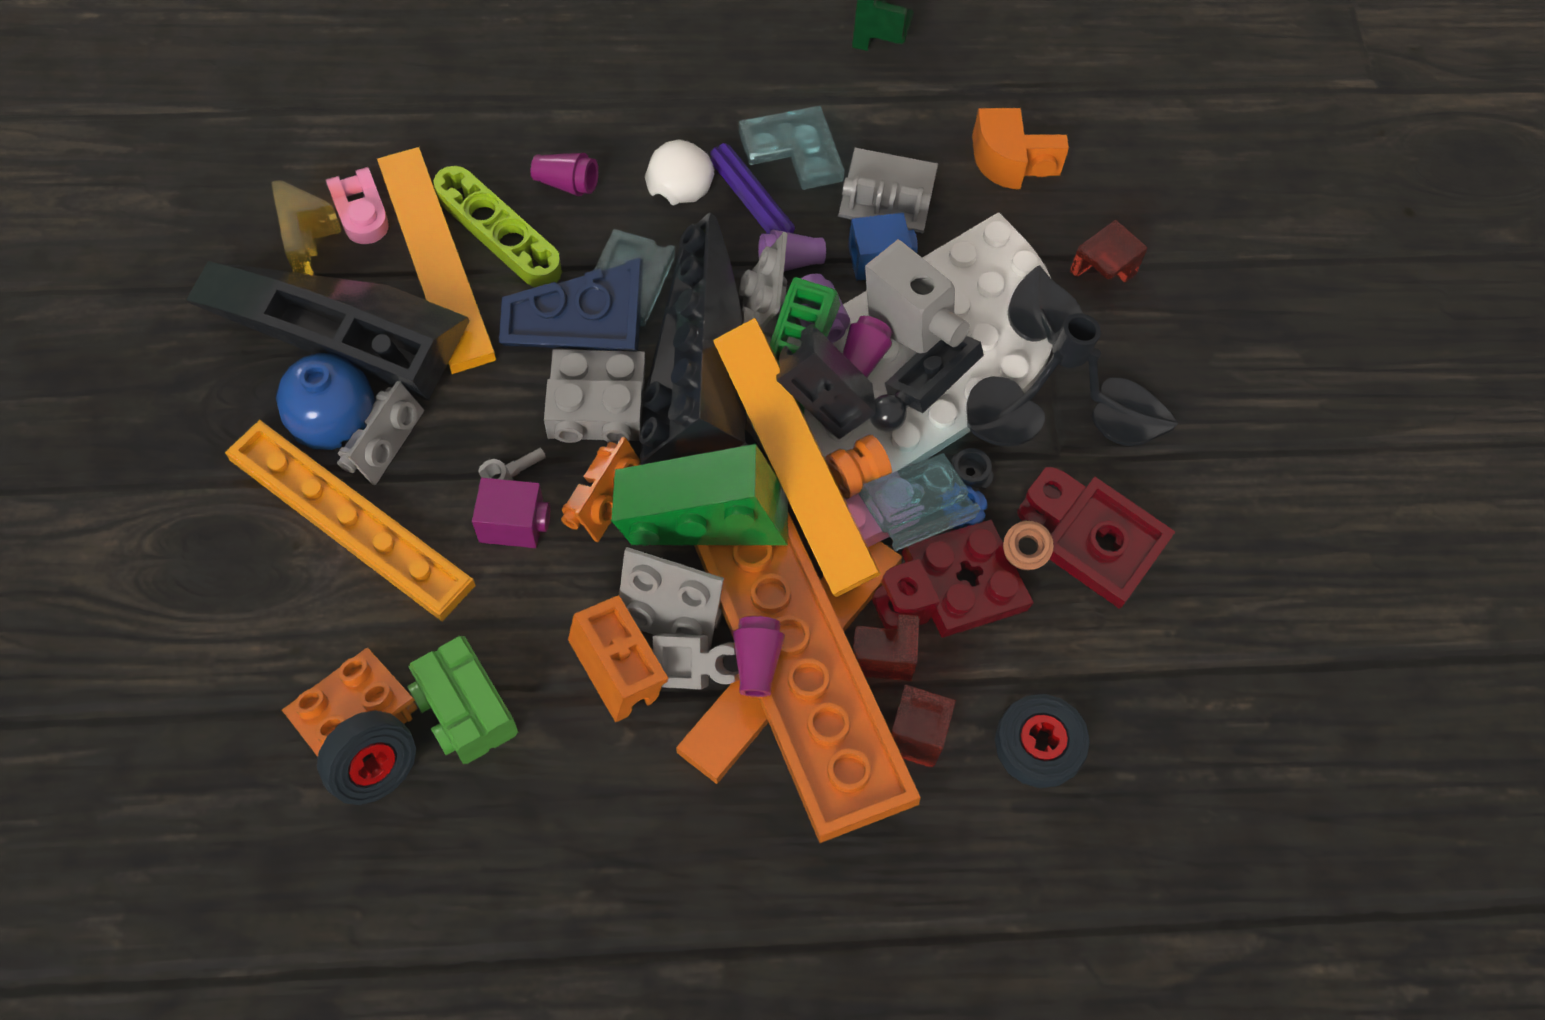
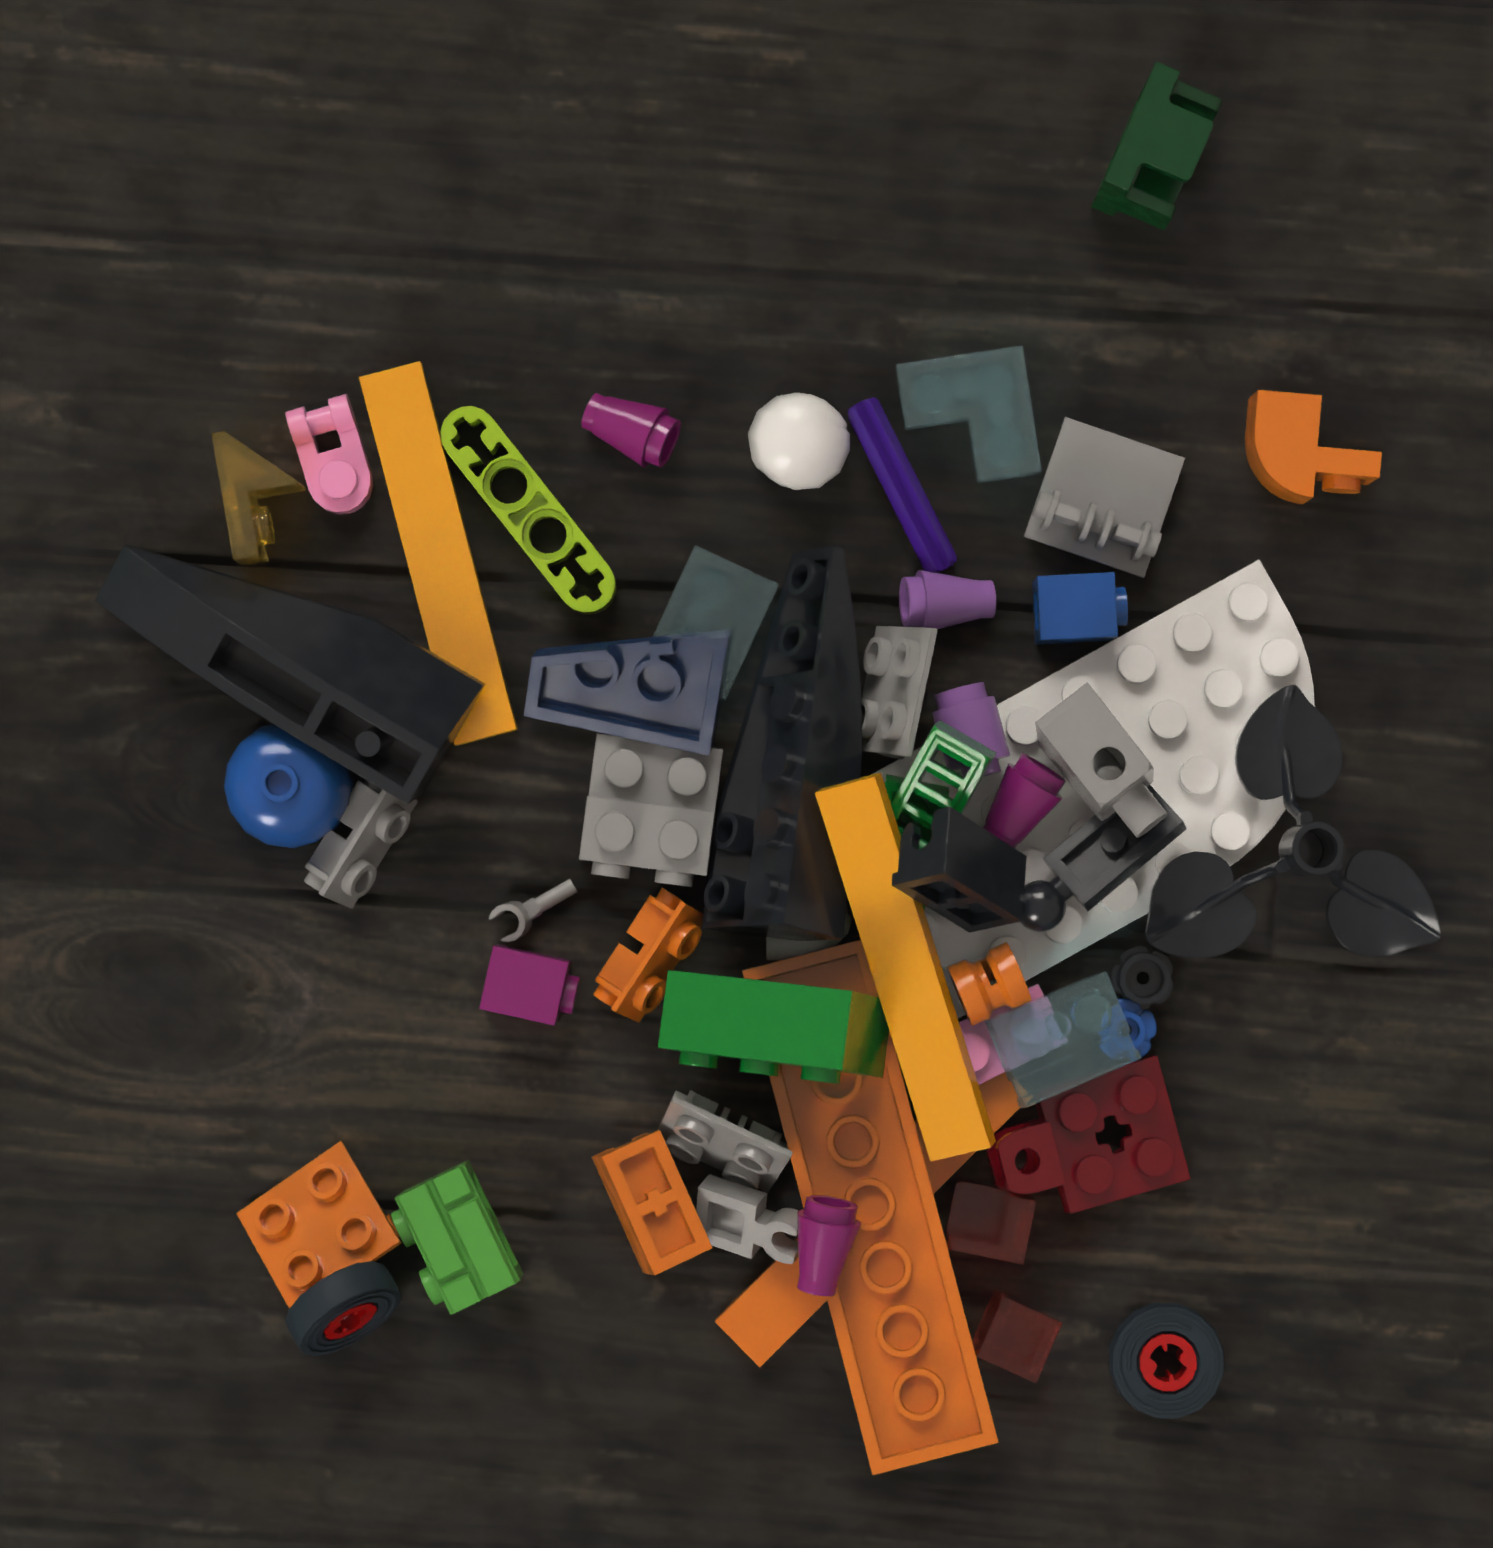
camera: 15 degrees right, 25 degrees up
light orange tile [225,420,476,622] -> none
nougat plate [1003,521,1053,570] -> none
dark red plate [1017,467,1175,609] -> none
clear red panel [1070,220,1148,283] -> none

